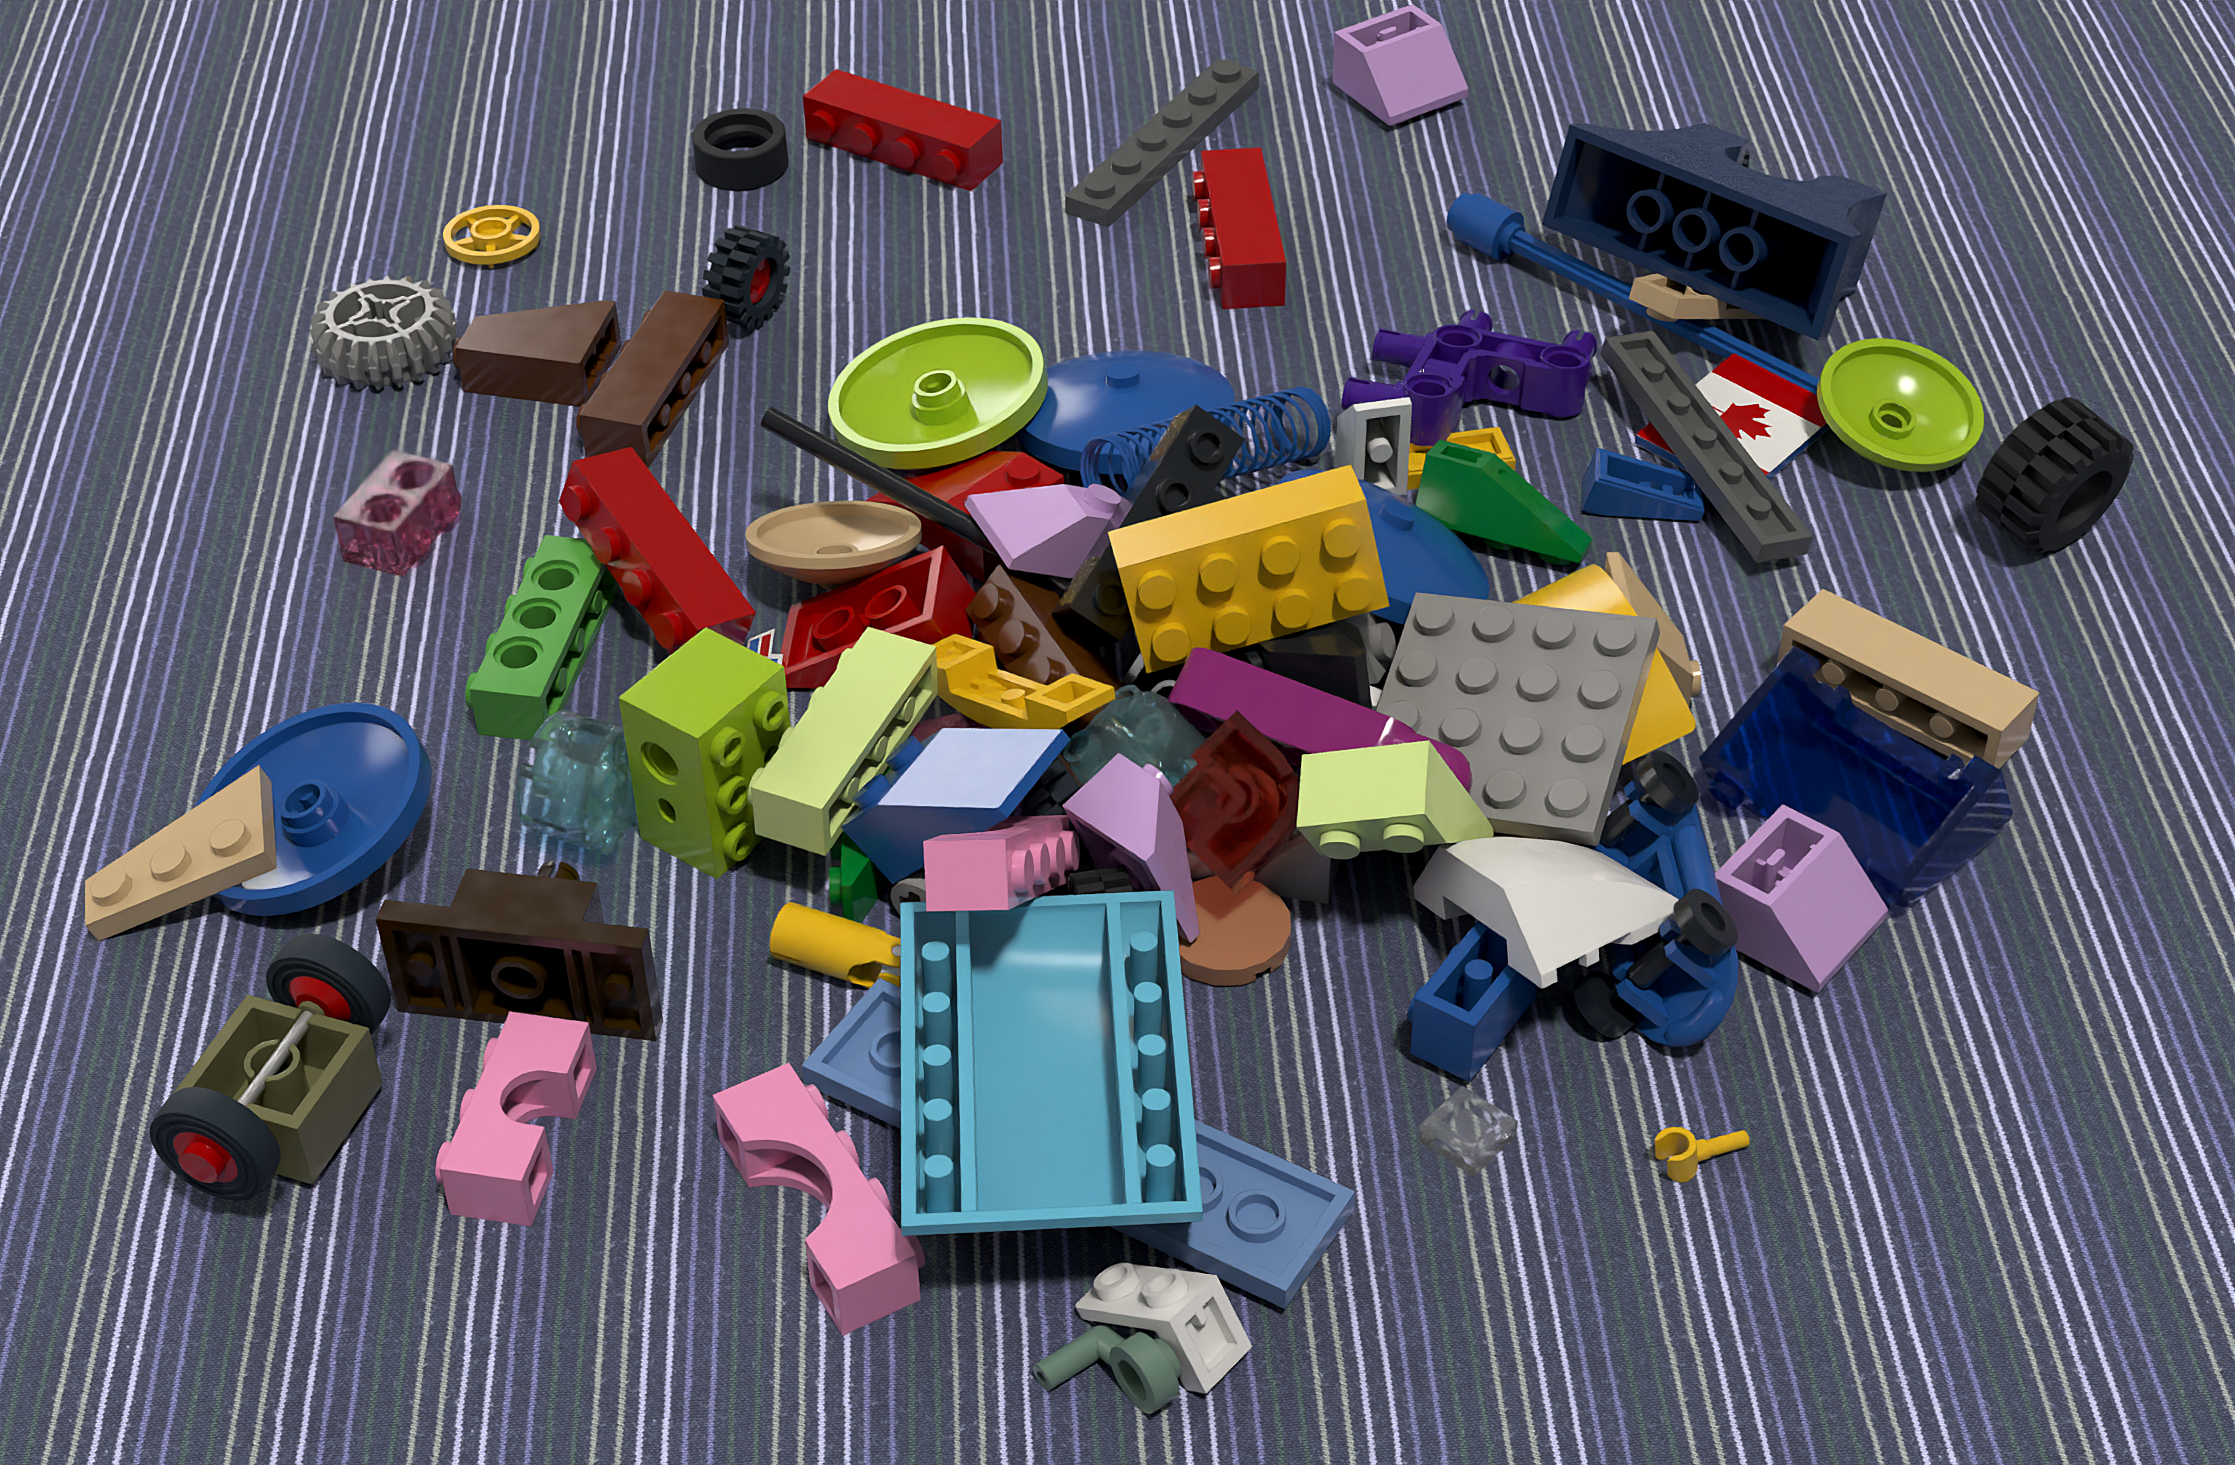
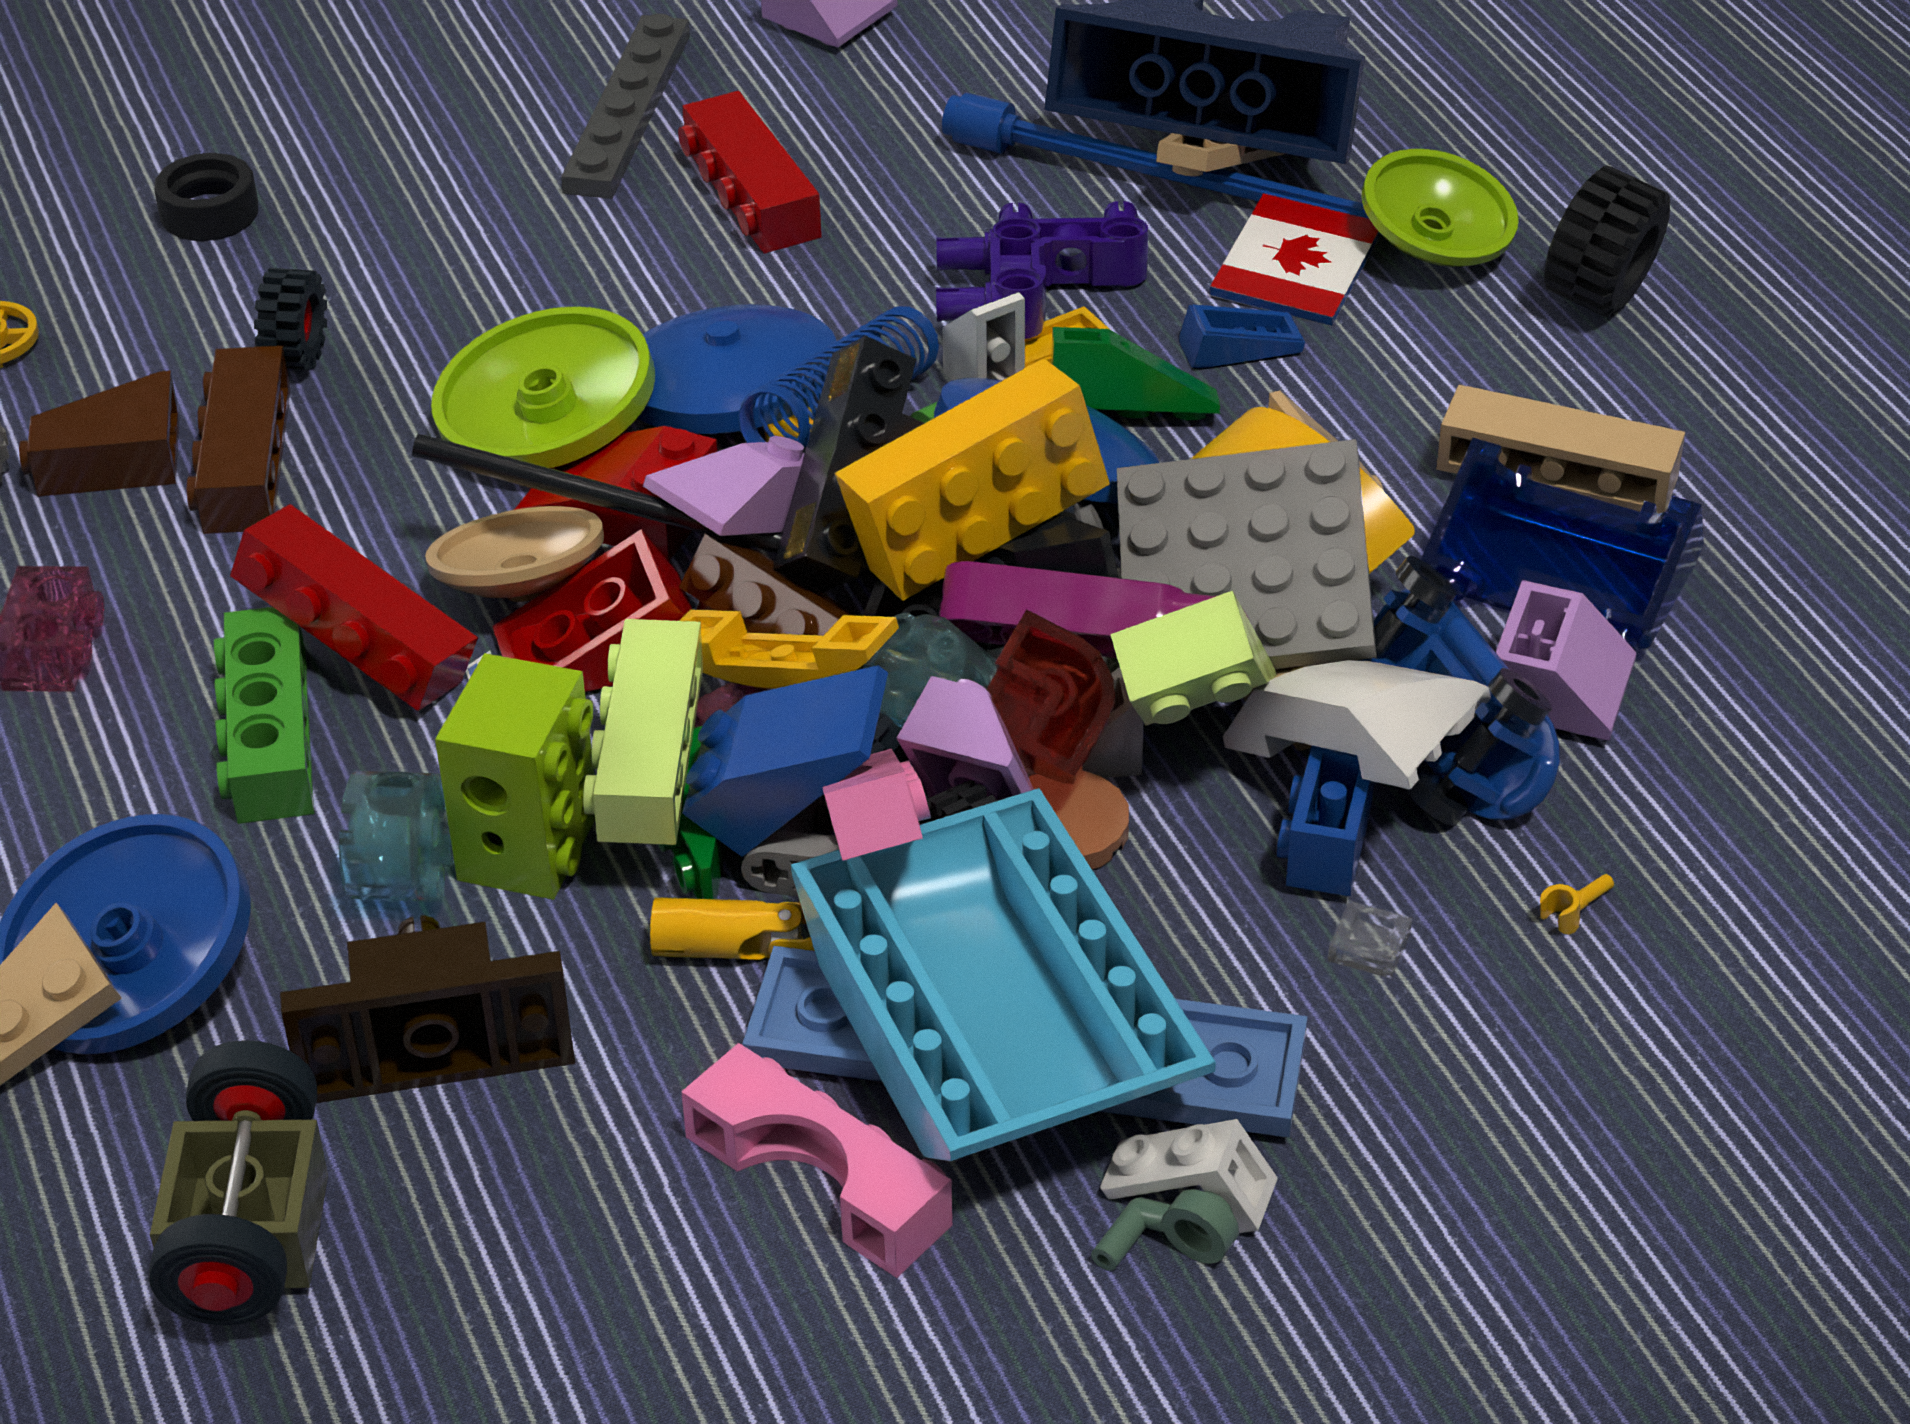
camera: 20 degrees left, 0 degrees up
bright pink arch [435,1012,597,1226] -> none
red brick [803,69,1003,191] -> none
dark grey plate [1601,331,1813,563] -> none

